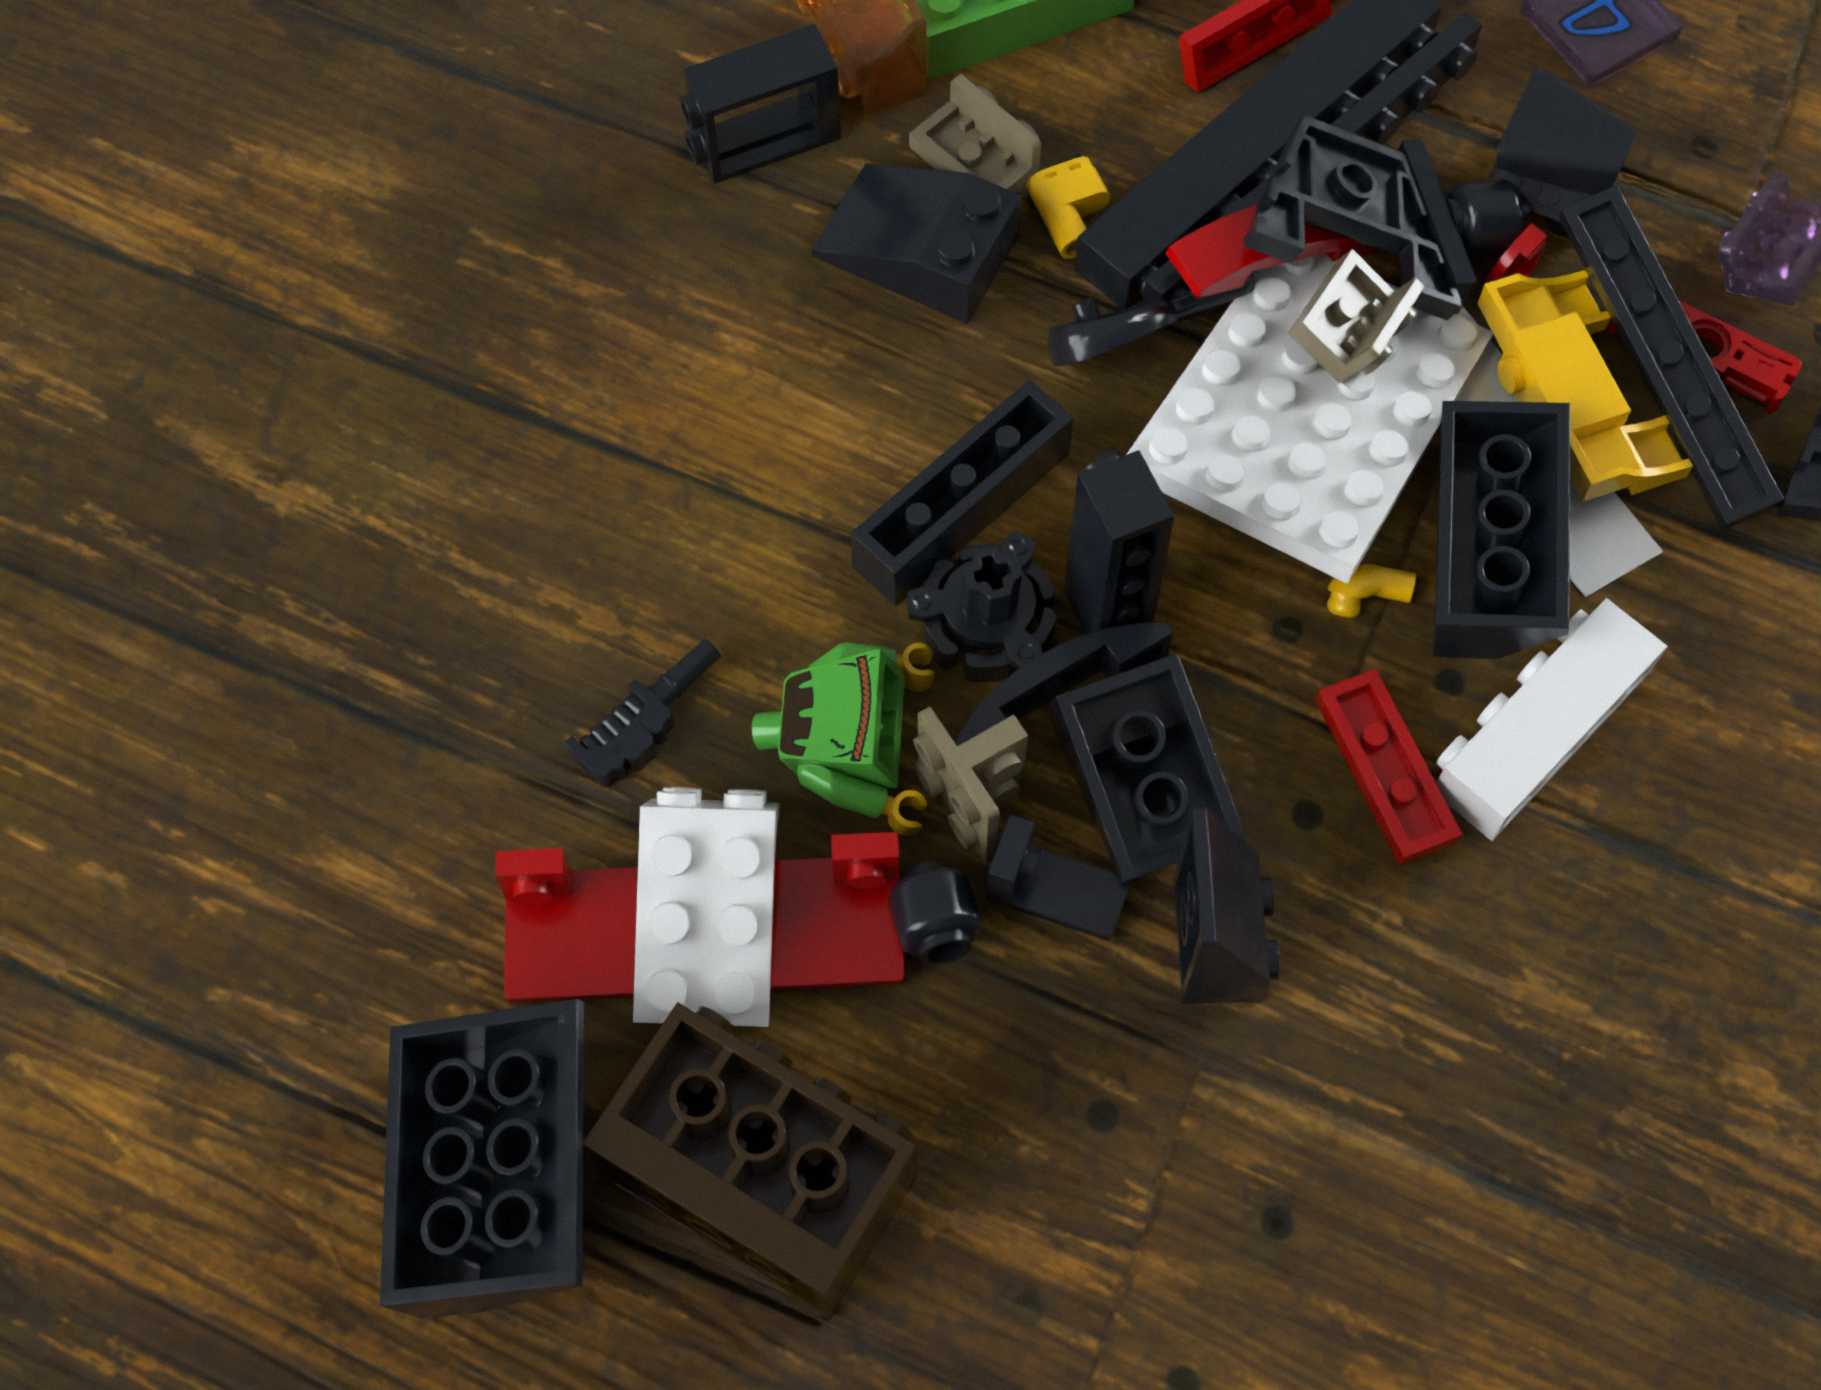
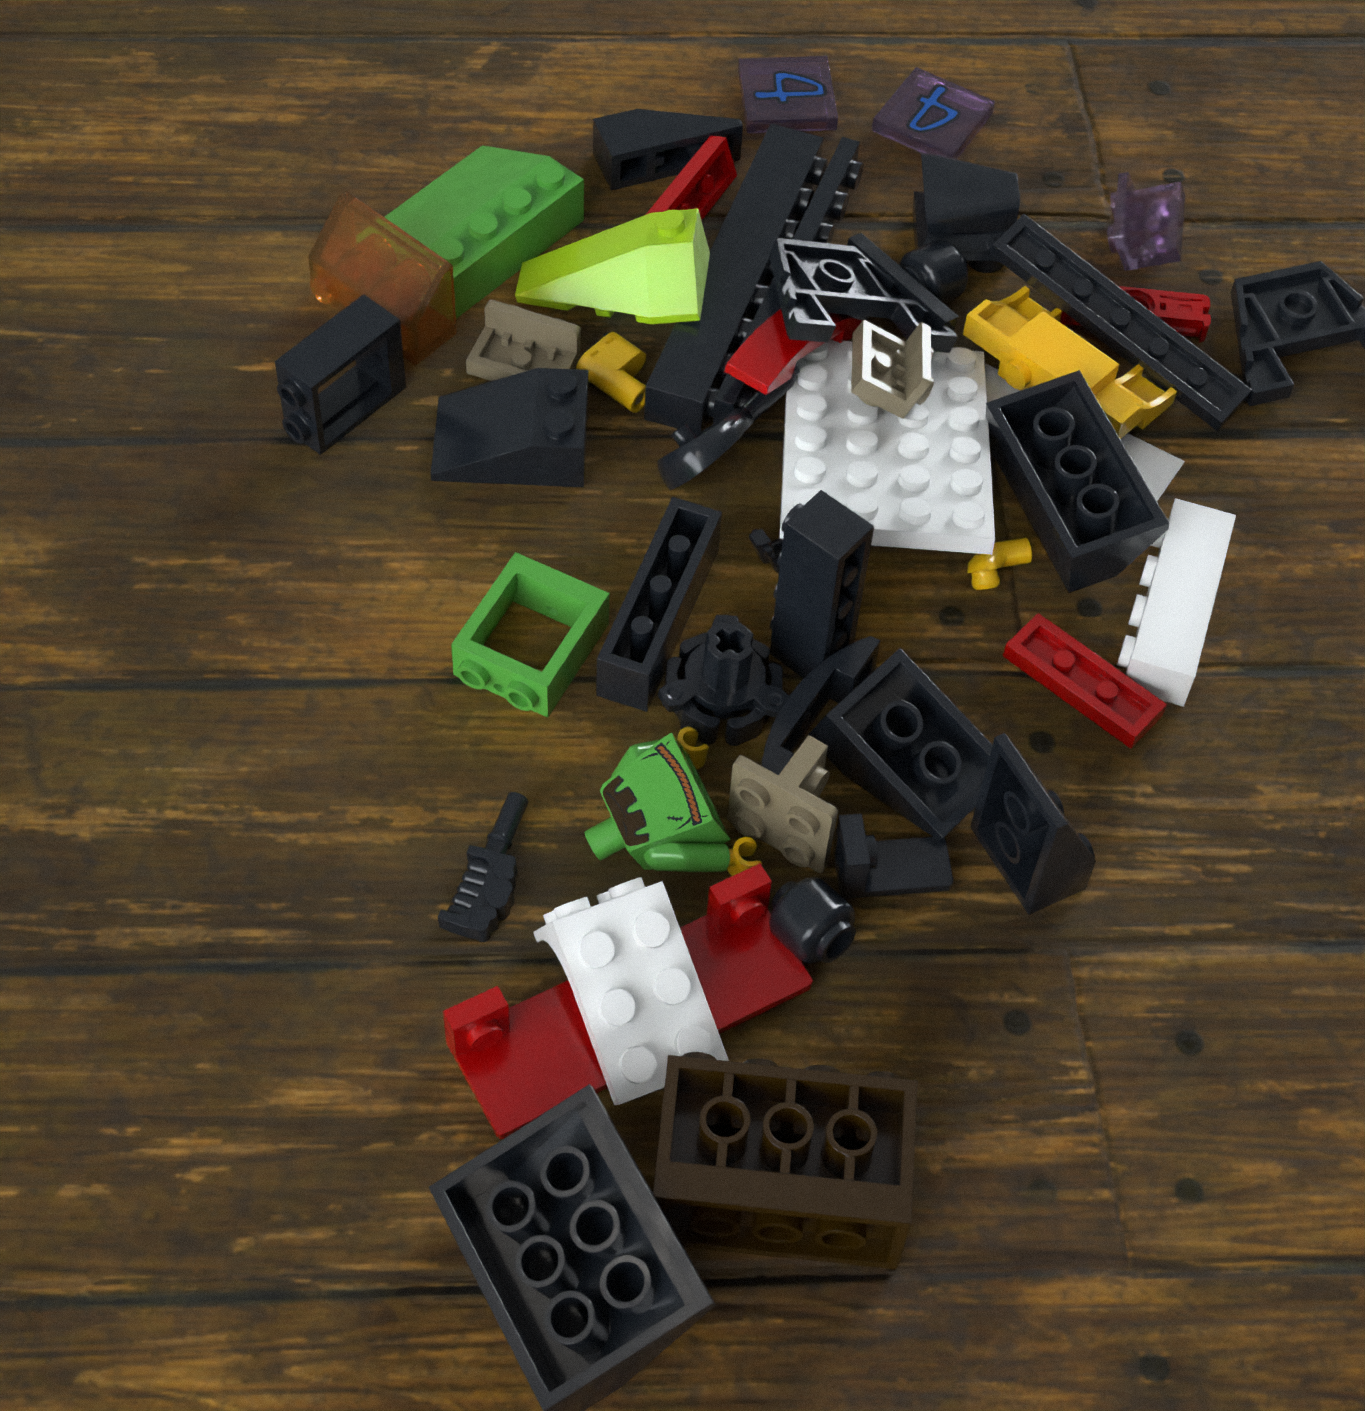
camera: 30 degrees left, 10 degrees down
red tile [1481,223,1547,292] -> none
none -> bright green window [451,552,610,717]
none -> lime wedge [515,209,710,324]

